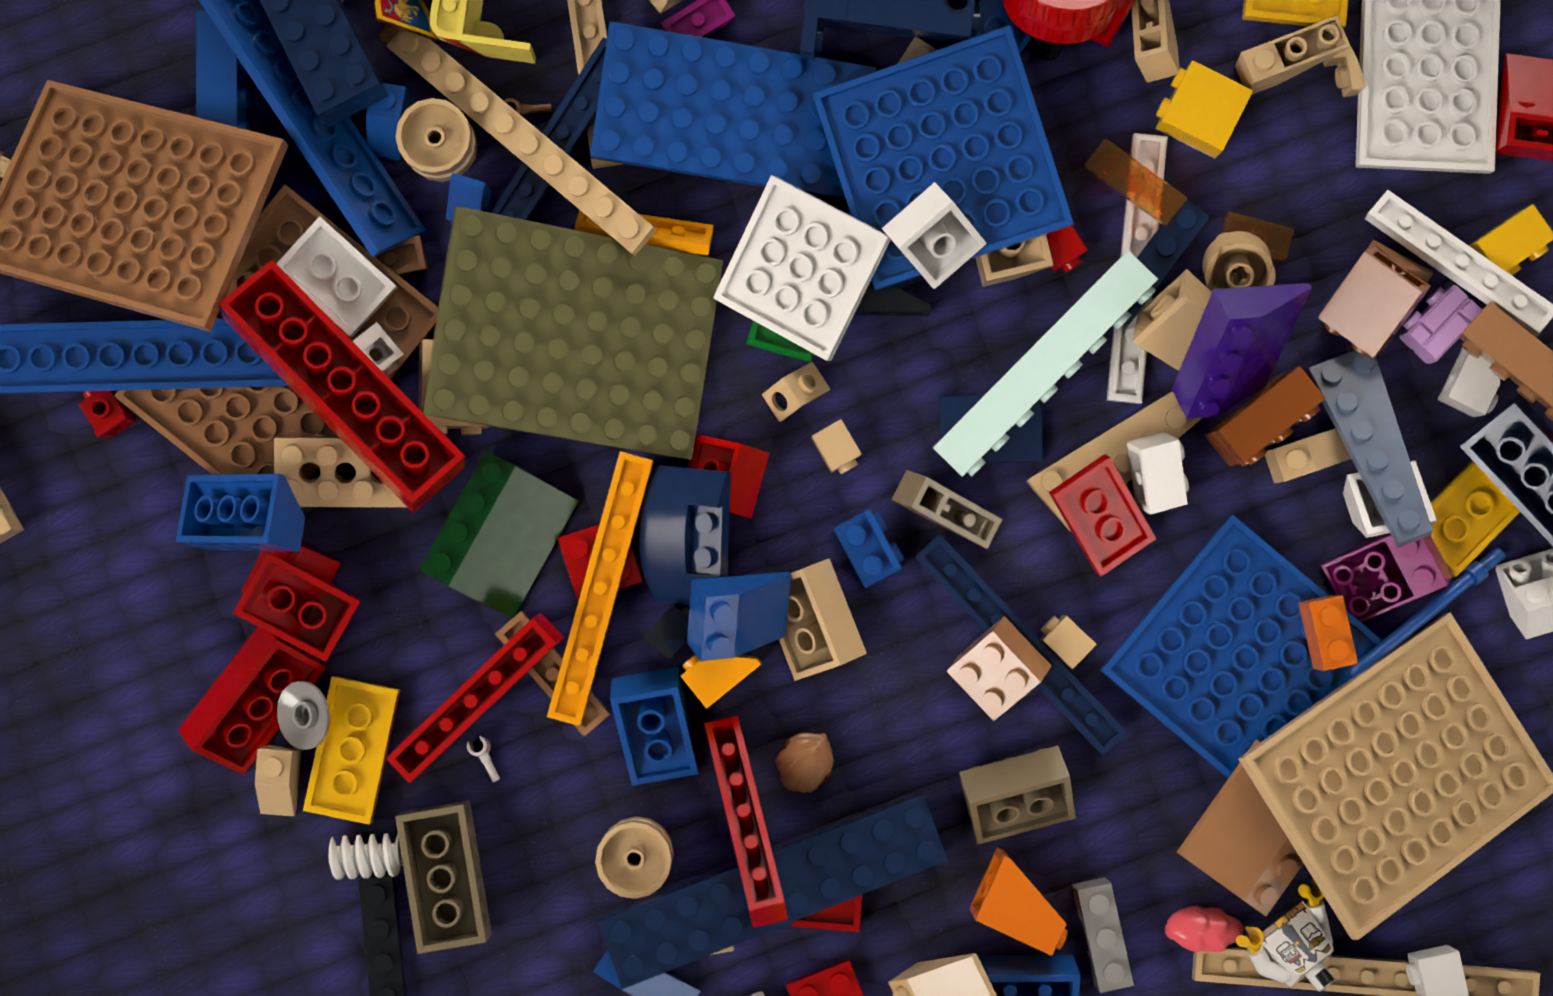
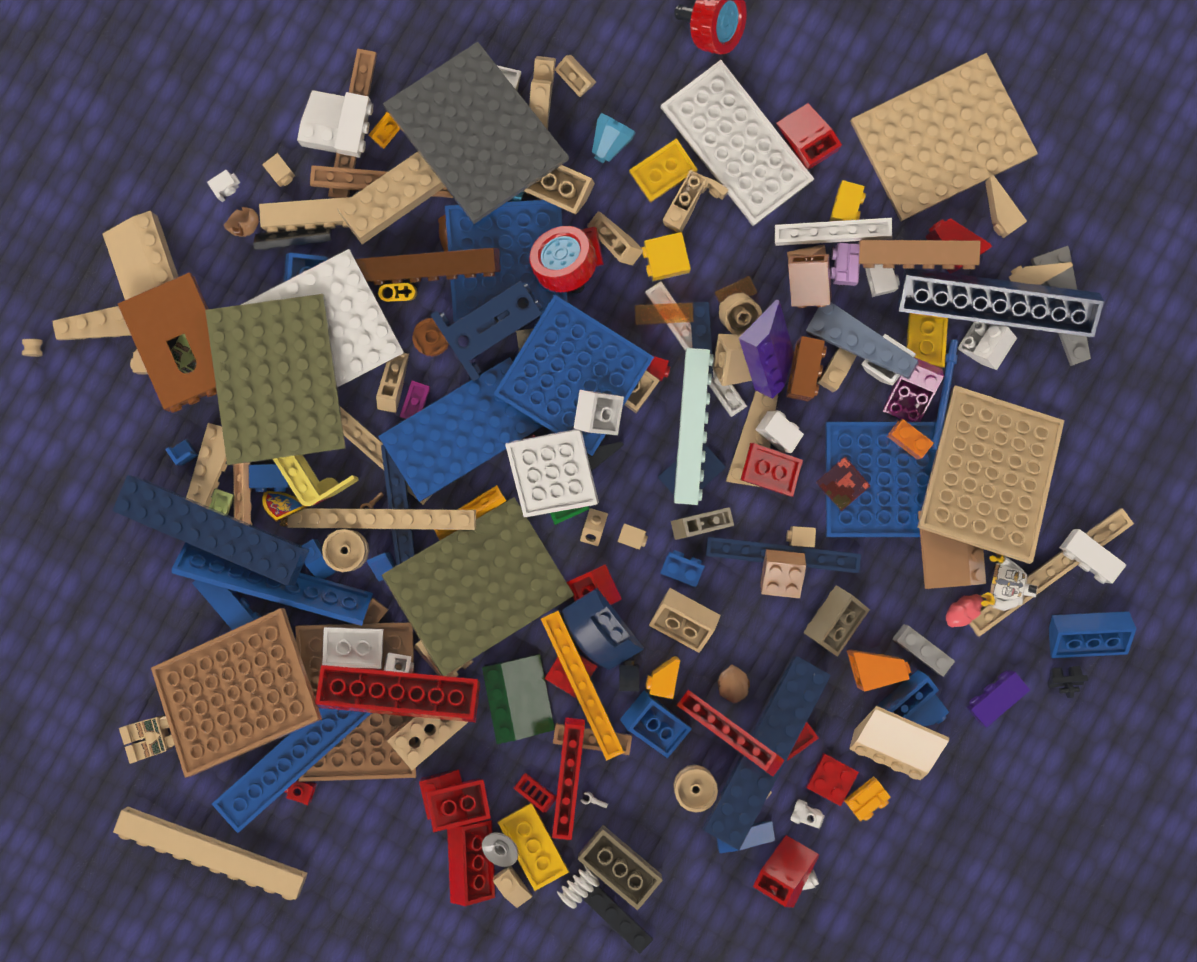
camera: 45 degrees left, 0 degrees up
blue slope [176,474,305,552] -> none
blue slope [687,572,791,661] -> none
none -> red slope [514,773,556,812]
none -> tile [816,457,871,511]

